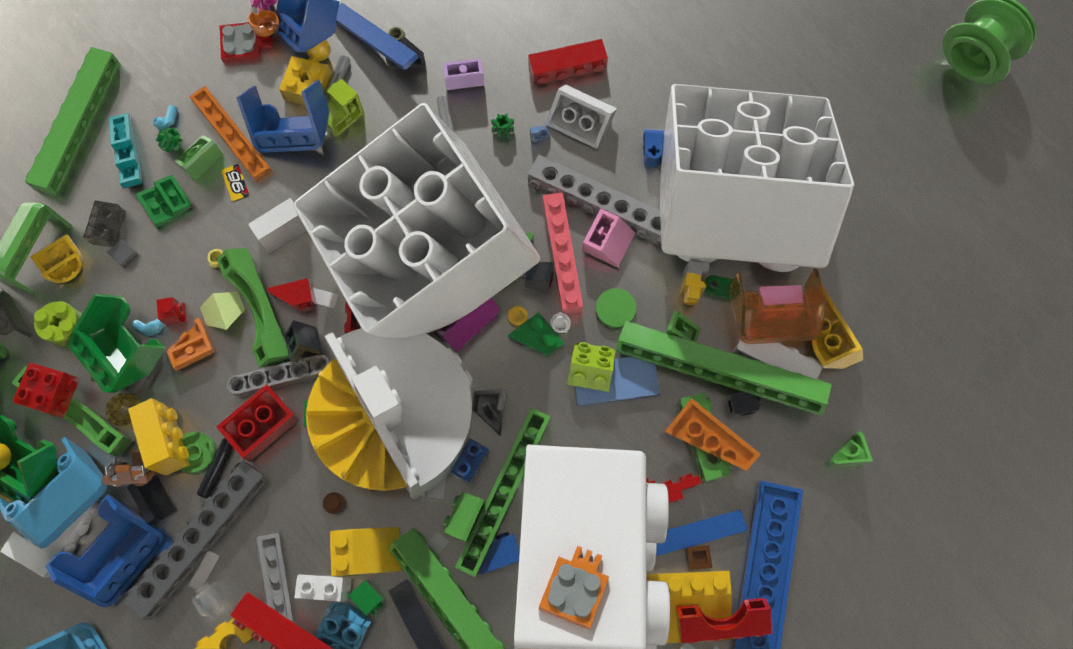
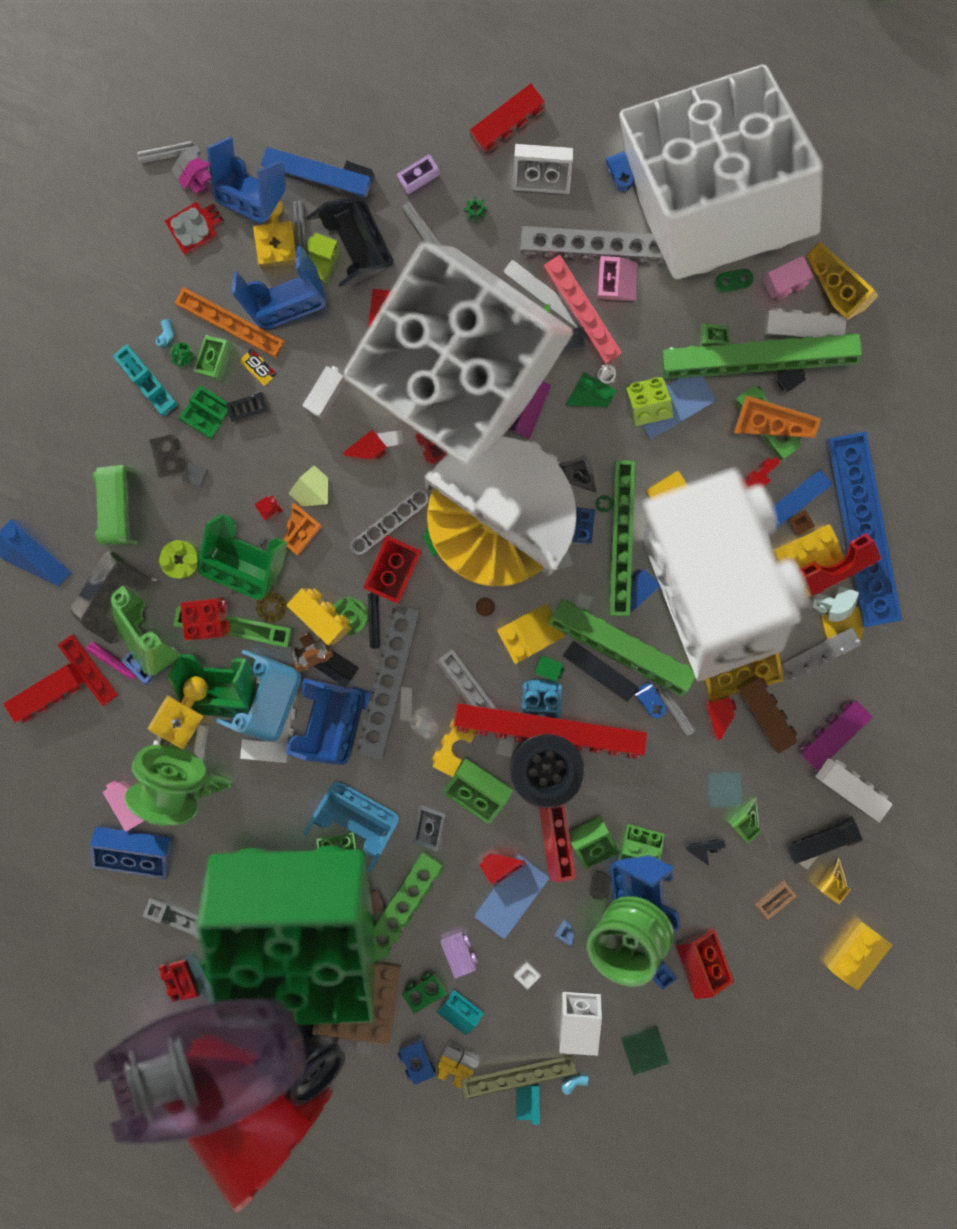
camera: 25 degrees left, 15 degrees up
bright green brick [25,47,120,196] -> none
yellow slope [30,235,84,283] -> none
medium azure arm [131,319,164,337] -> none
light yellow plate [208,249,223,268] -> none
bright green arch [217,248,289,368] -> none
orange hair [248,9,280,37] -> none
black panel [285,320,322,363] -> none
white panel [294,574,353,602] -> none
olive plate [388,27,406,41] -> none
bright green slope [442,492,486,543] -> none
yellow tile [507,306,528,327] -> none
medium blue tile [530,126,550,143] -> none
piece [538,545,609,630] -> none
bright green tile [596,288,636,329] -> none
yellow hips [680,260,710,306] -> none
clear orange windscreen [729,269,825,344] -> none
bright green slope [826,431,873,467] -> none
none -> black slope [226,392,270,422]
none -> black windscreen [306,197,393,287]
none -> white sticker [504,260,579,328]
none -> green bush [595,495,613,512]

